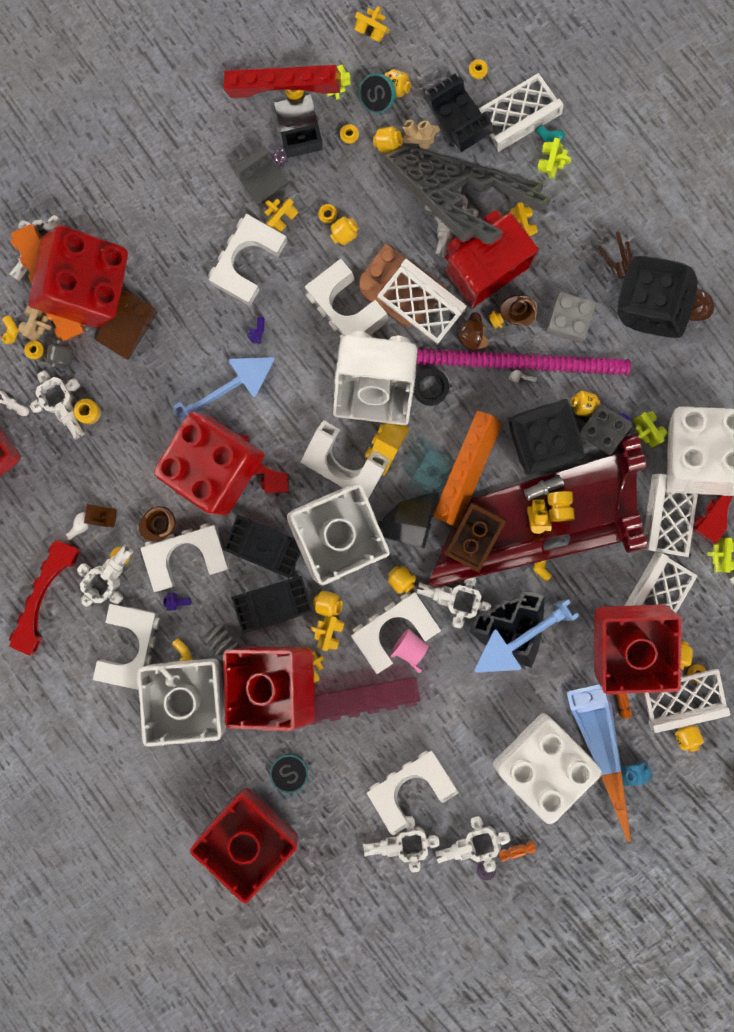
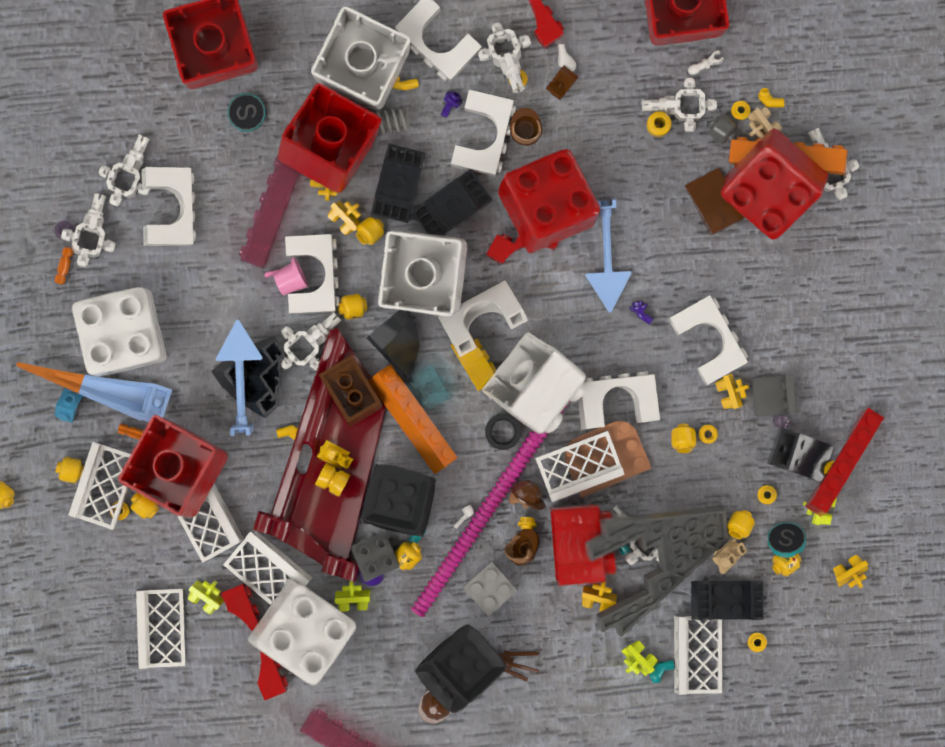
camera: 120 degrees right, 0 degrees up
light grey pin [524,475,564,501] -> none

